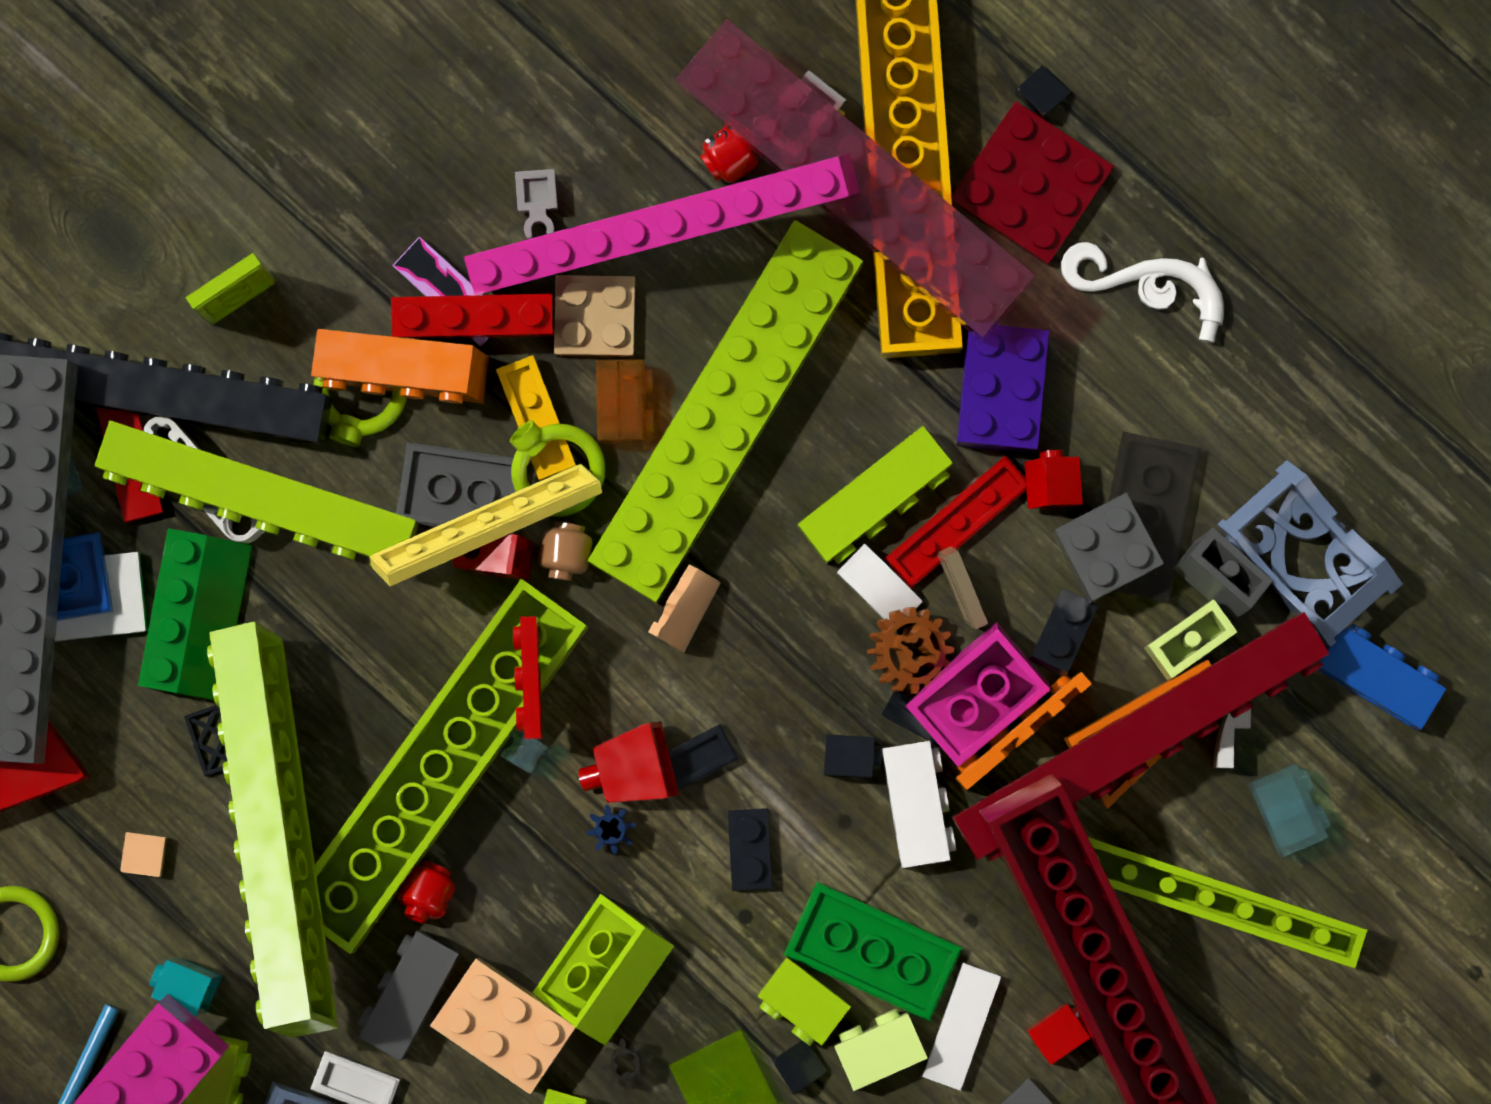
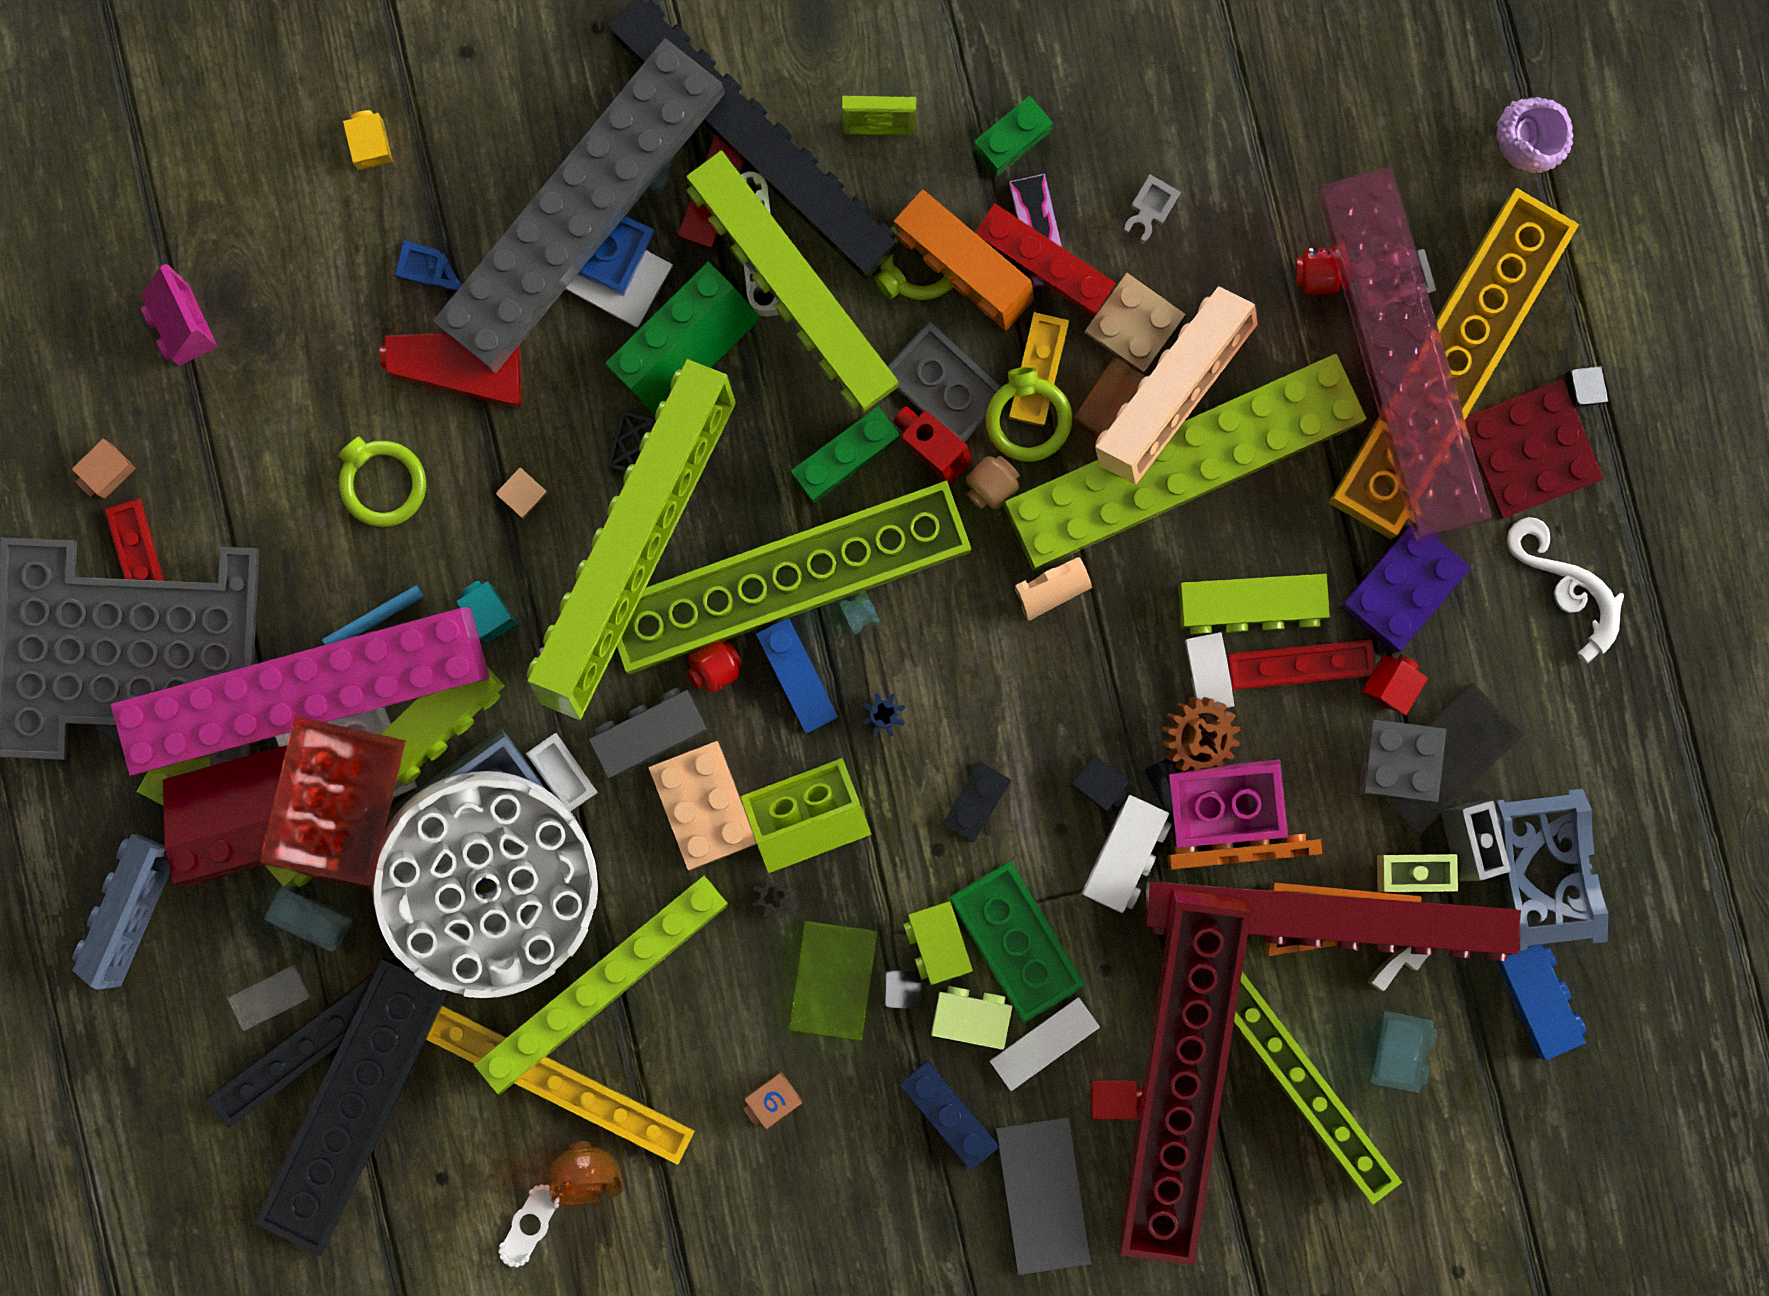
camera: 20 degrees right, 0 degrees up
light yellow tile [369,464,602,586] -> none
dark pink brick [464,153,860,295] -> none
red plate [513,616,543,740] -> none
red torso [578,721,679,802] -> none
black tile [669,724,738,791] -> none
dark tan tile [938,547,988,629] -> none
black plate [1029,588,1099,677] -> none
none -> blue slope [756,618,838,734]
none -> green brick [791,406,900,504]
none -> green brick [973,96,1053,177]
none -> light nougat brick [1095,286,1258,485]

